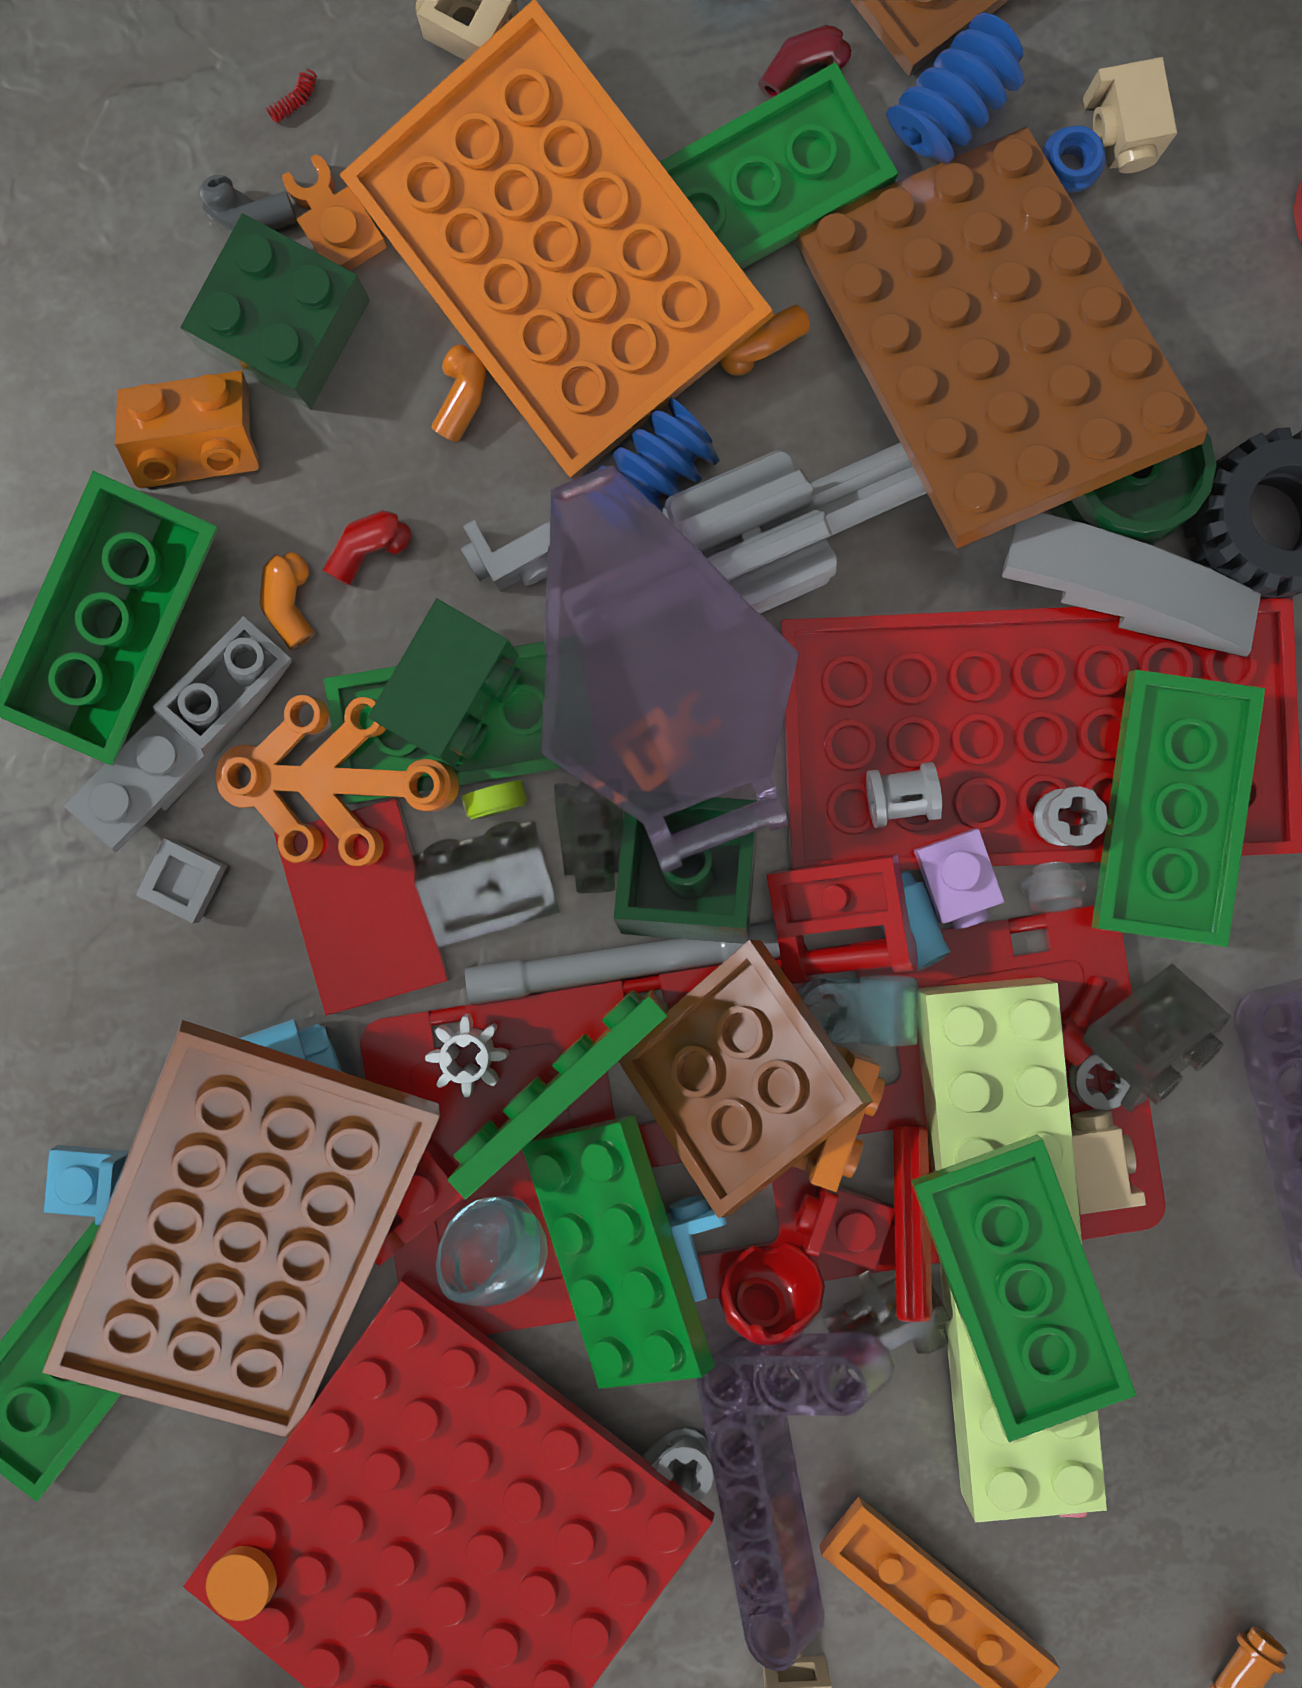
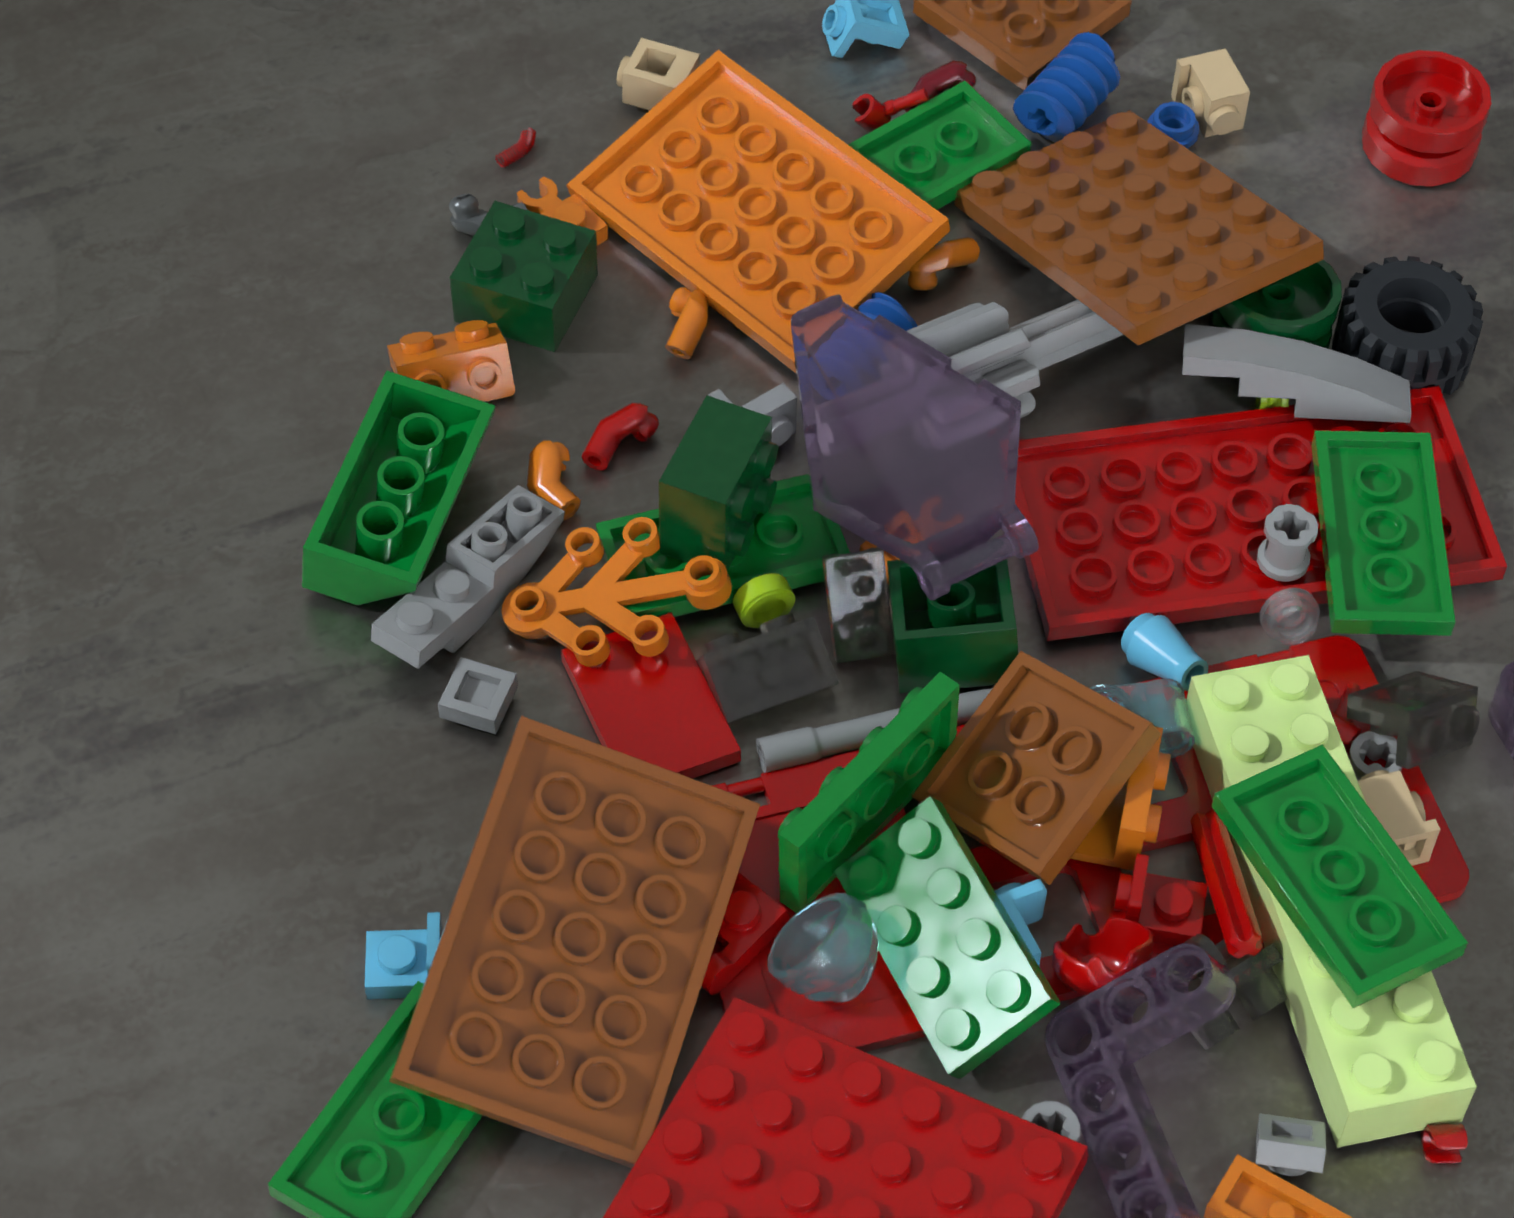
camera: 10 degrees left, 35 degrees down
white gear [425,1014,509,1097] -> none
red plate [766,854,918,984] -> none
light grey bush [866,762,942,828] -> none
lavender bracket [914,828,1004,930] -> none
none -> red hand [852,88,929,133]
none -> light grey plate [1256,1113,1326,1176]

